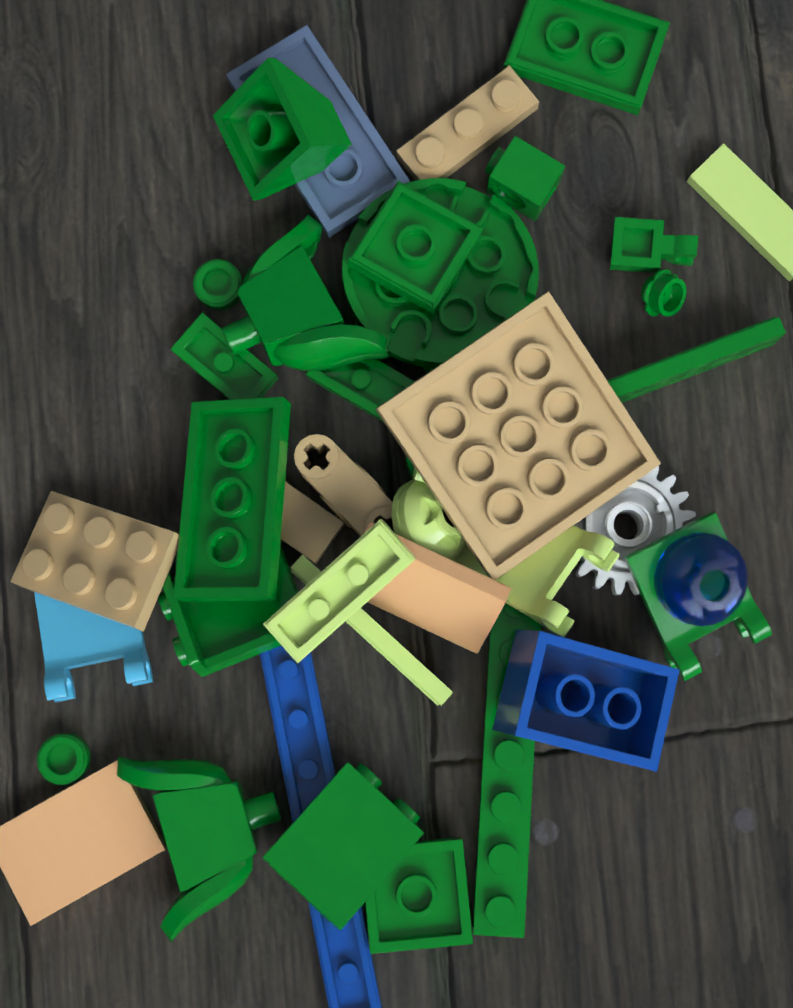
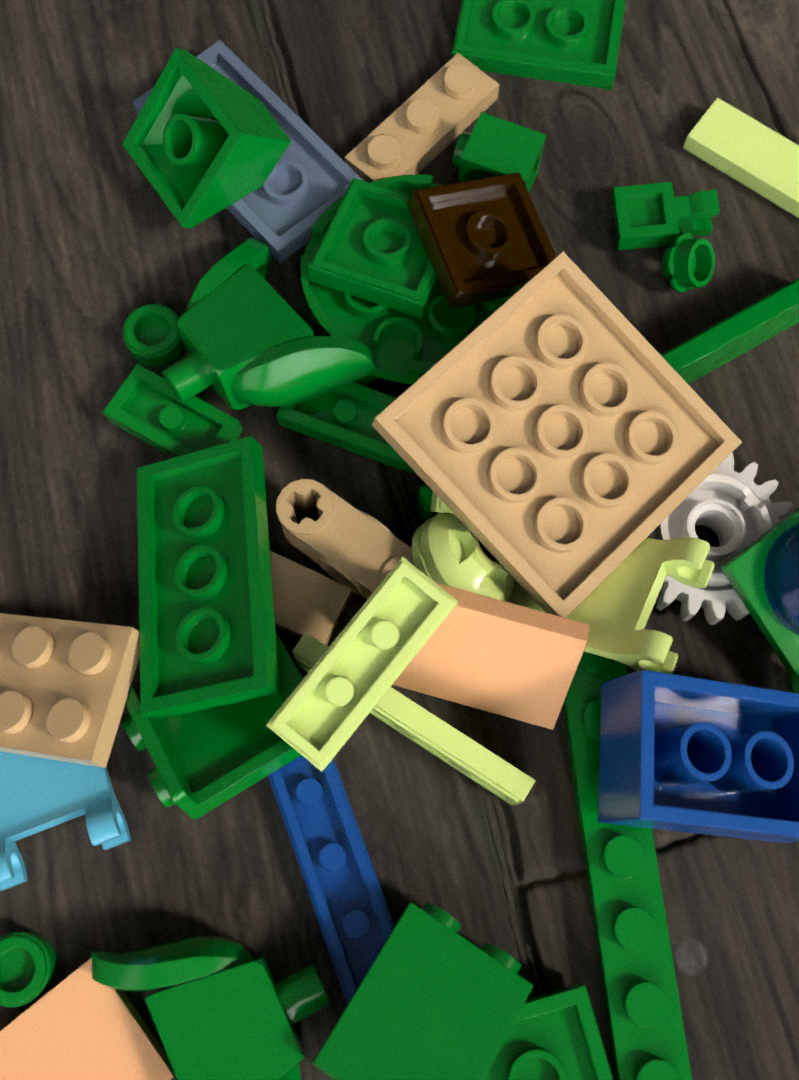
camera: 15 degrees left, 10 degrees down
none -> dark brown tile [407,172,556,309]

